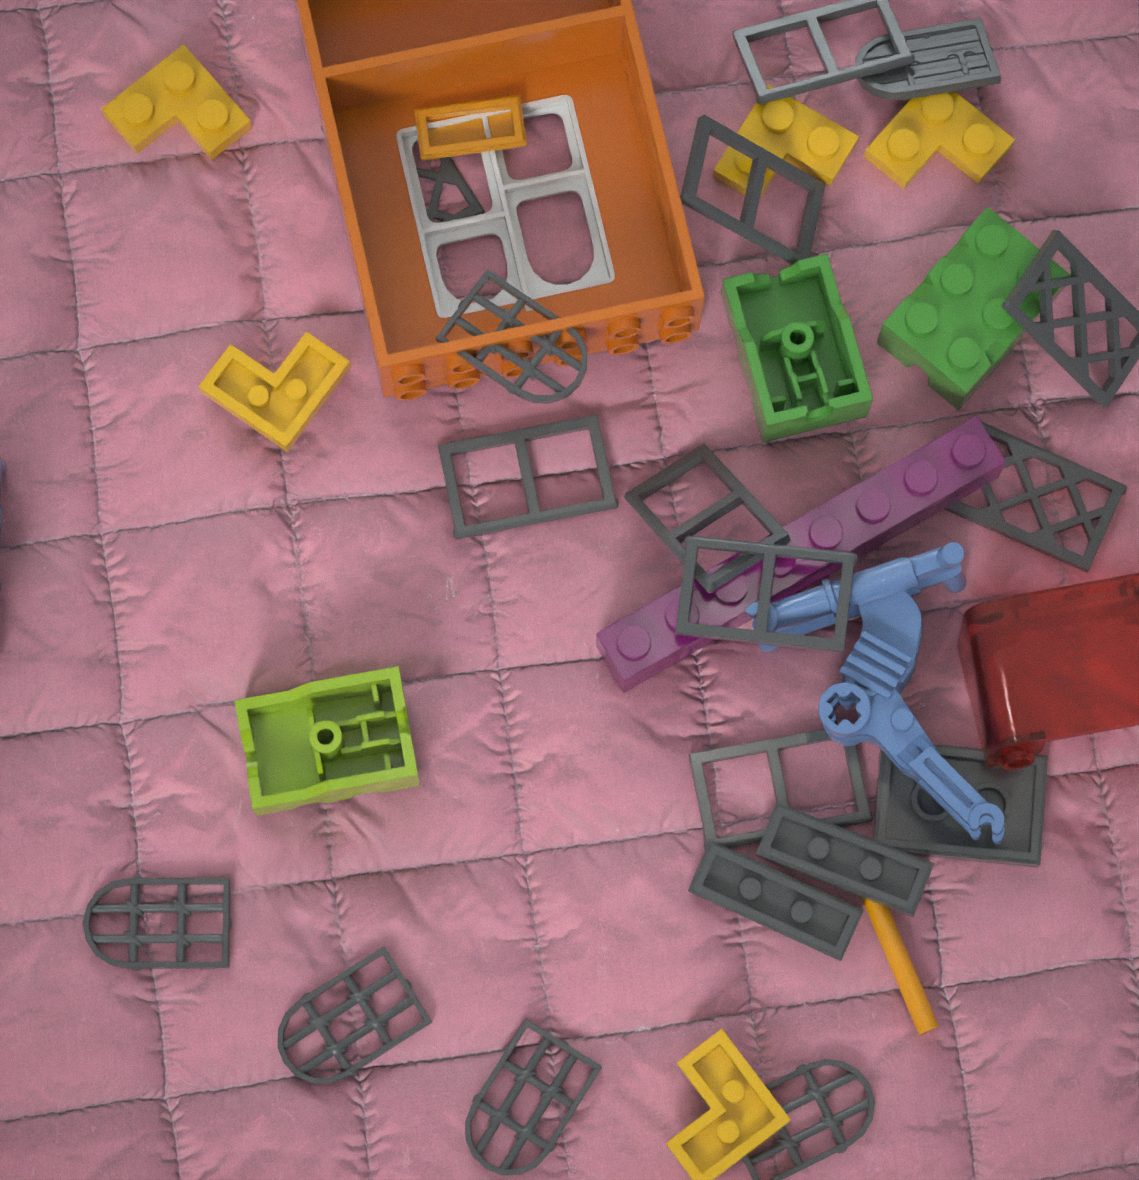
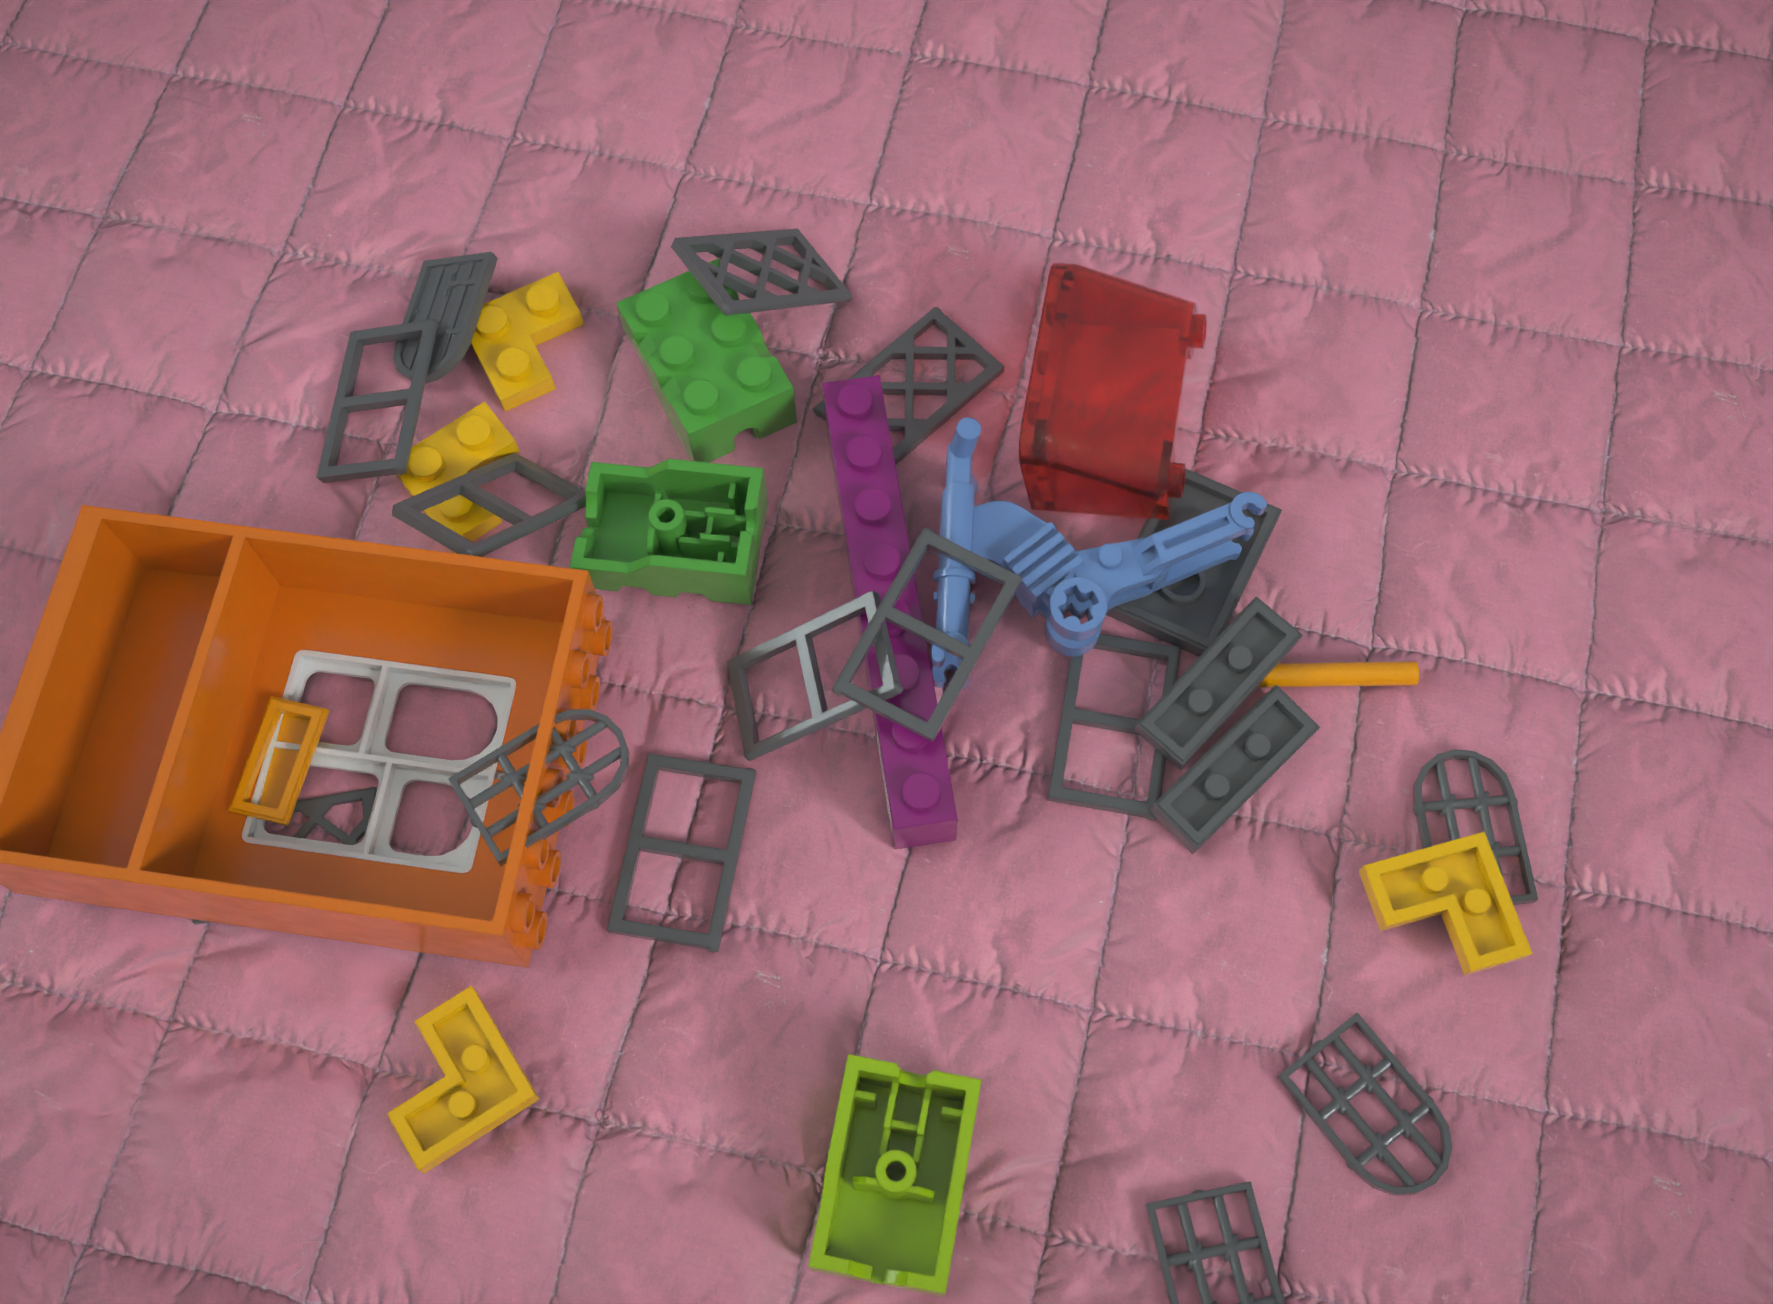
camera: 65 degrees left, 10 degrees down
yellow plate [101,44,252,160] -> none

